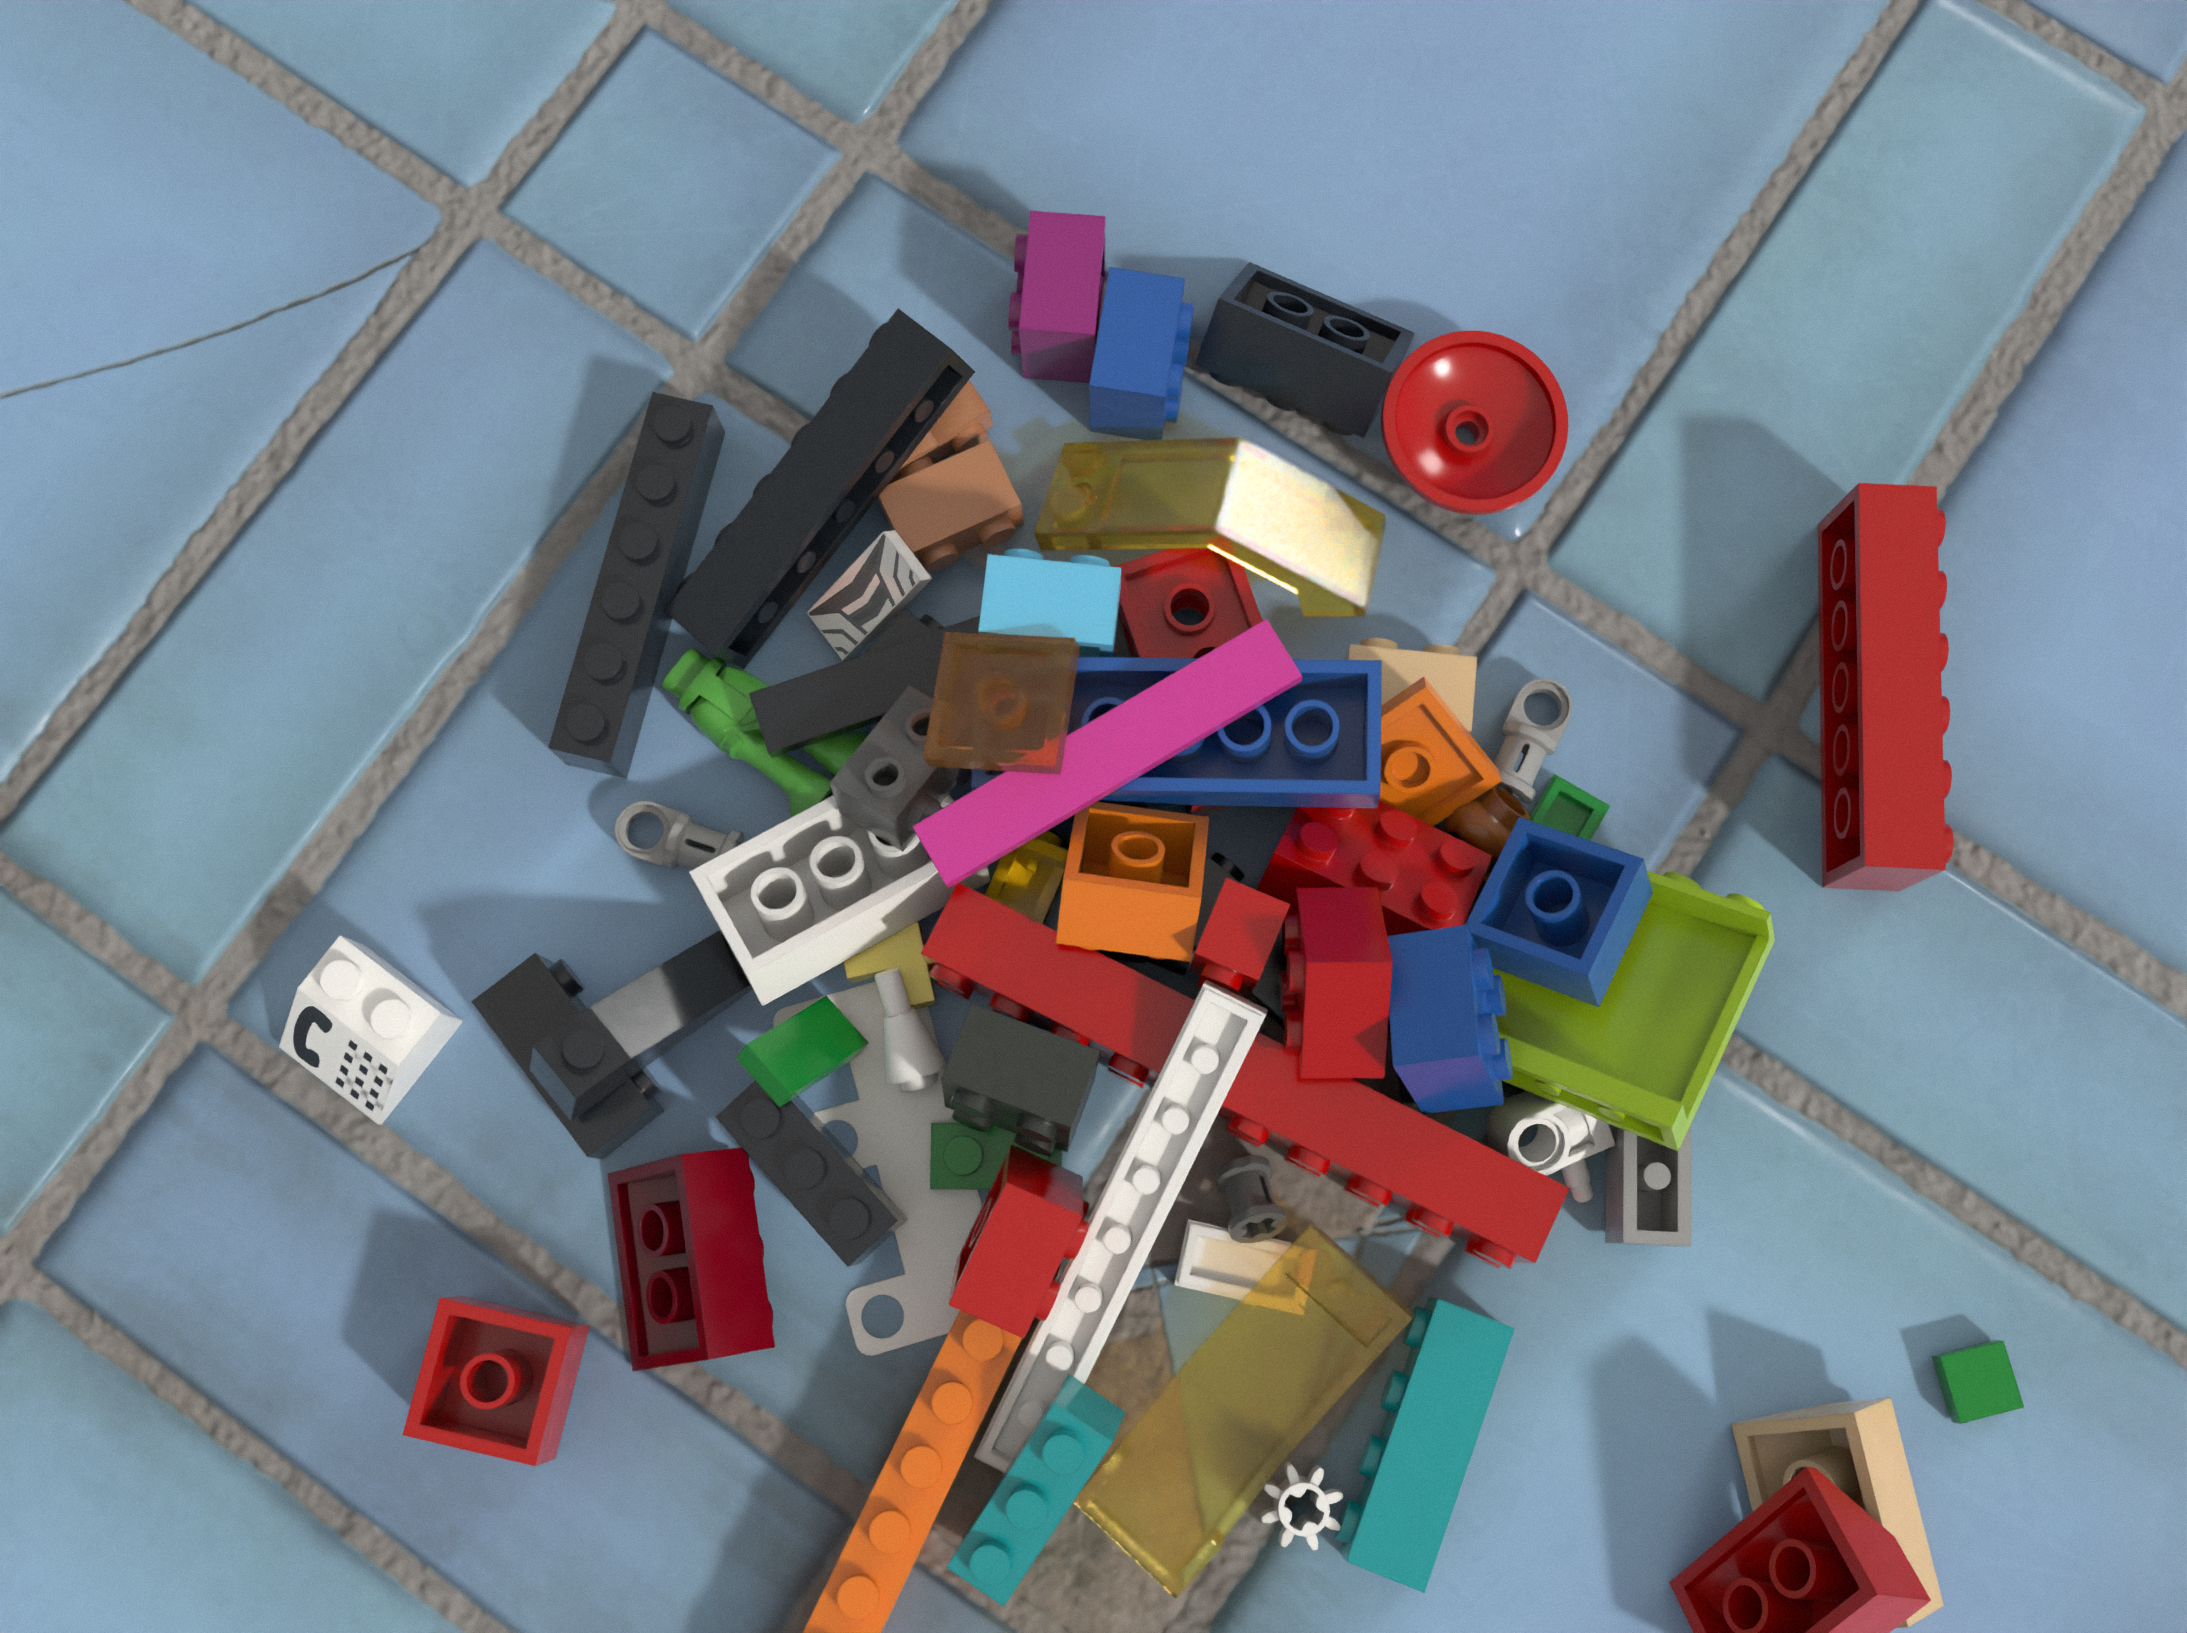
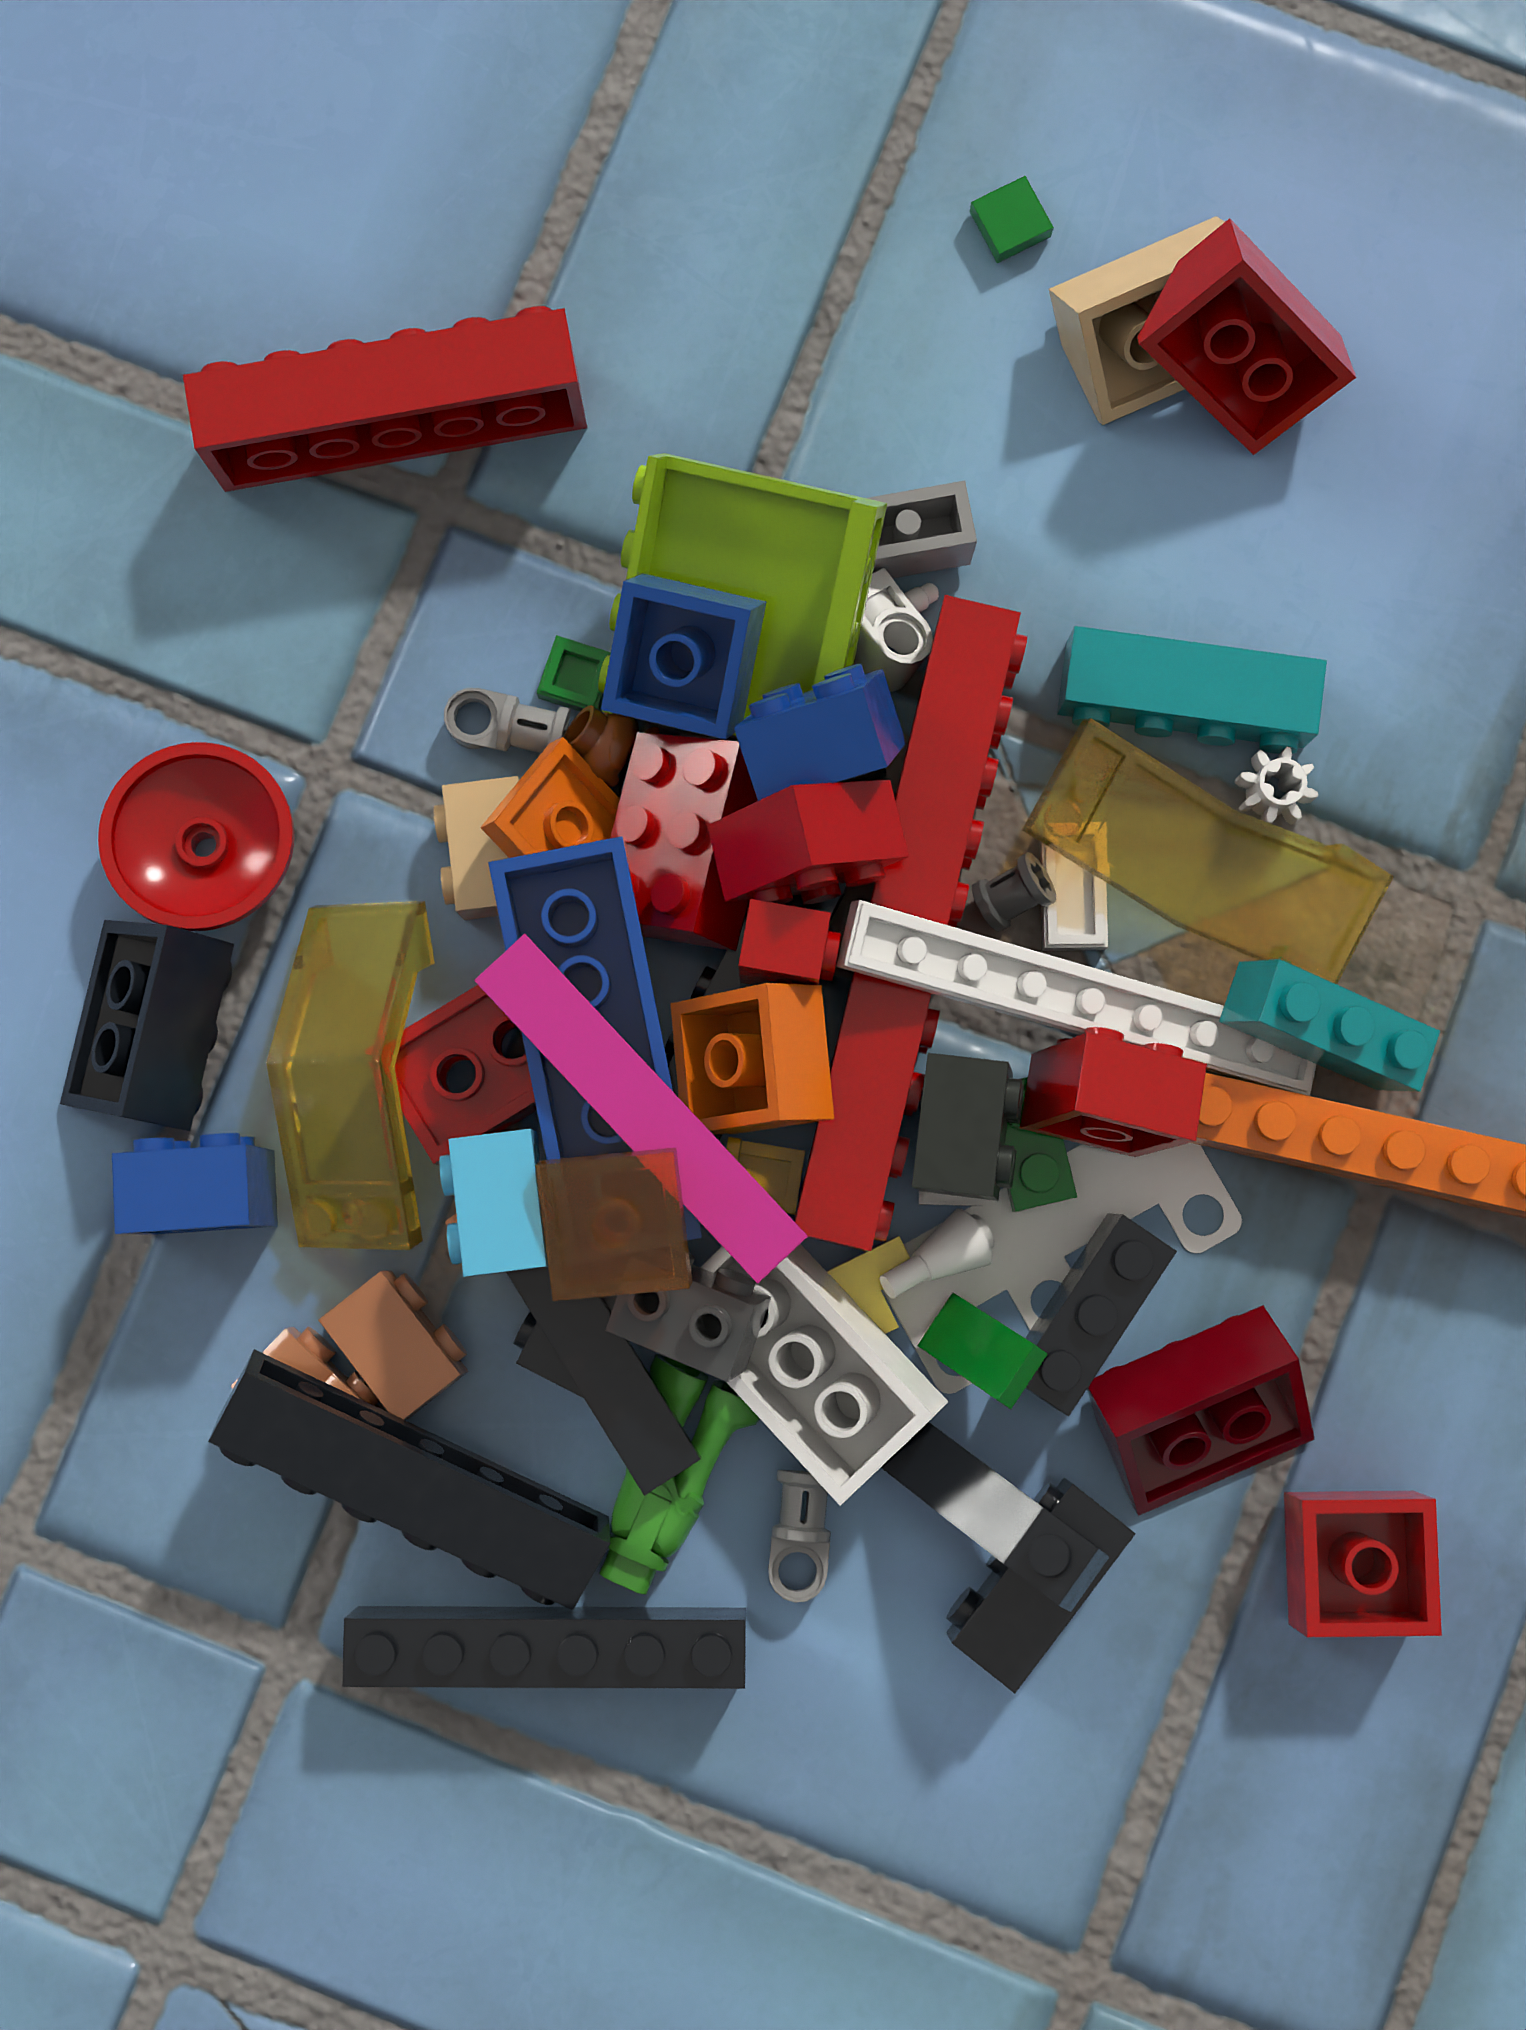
camera: 105 degrees left, 5 degrees up
white slope [279,935,463,1125] -> none
white tile [807,530,932,661] -> none
magenta brick [1008,211,1106,383] -> none

